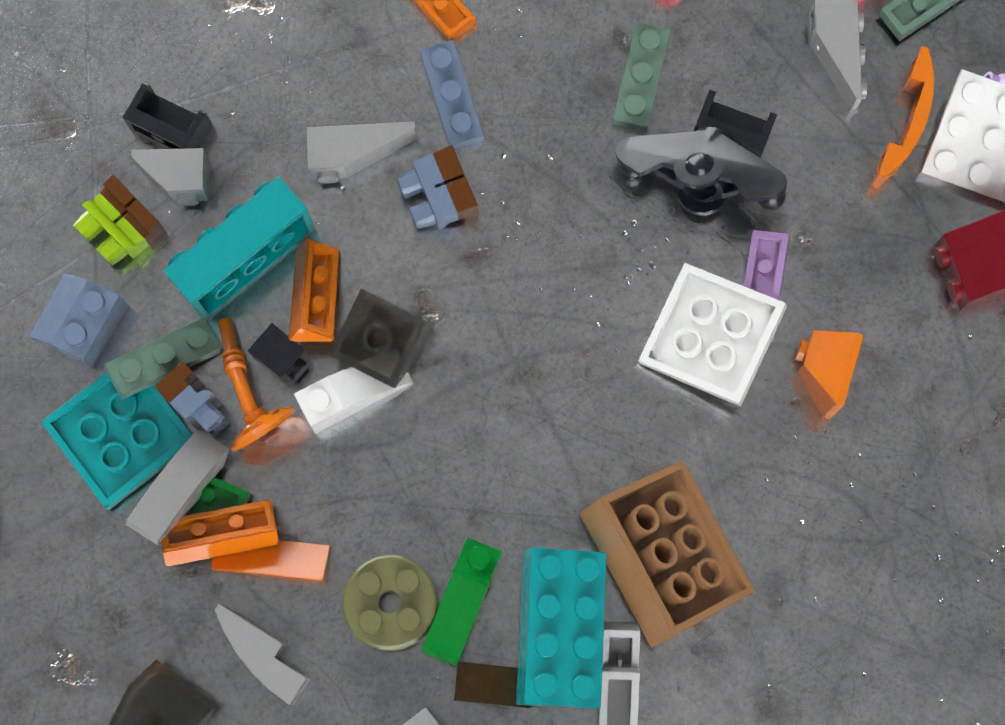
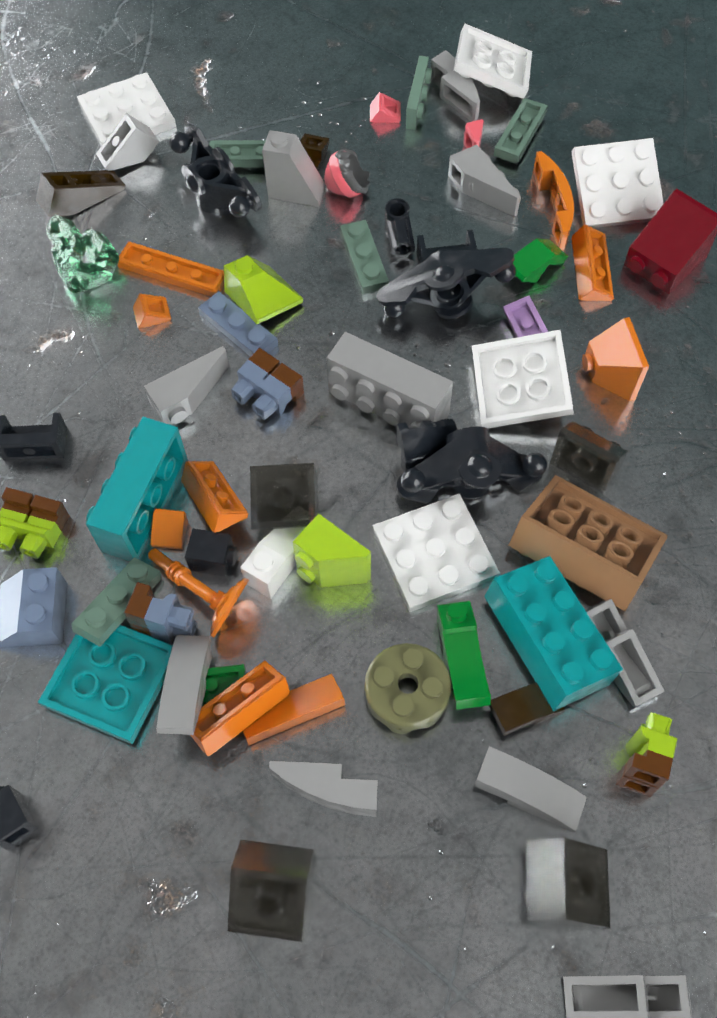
camera: 30 degrees left, 15 degrees down
light grey slope [131,148,210,206] -> none
none -> orange slope [133,293,171,328]
none -> orange slope [150,508,188,550]
none -> lime slope [224,255,303,324]
none -> lime slope [293,514,371,588]
none -> light grey brick [326,332,453,429]
none -> white plate [372,493,500,612]
none -> black piece [385,198,415,258]
none -> black slope [396,419,458,472]
none -> black piece [396,426,547,505]
none -> green slope [513,238,569,283]
none -> clear smoke slope [550,421,628,493]
none -> orange slope [572,224,614,301]

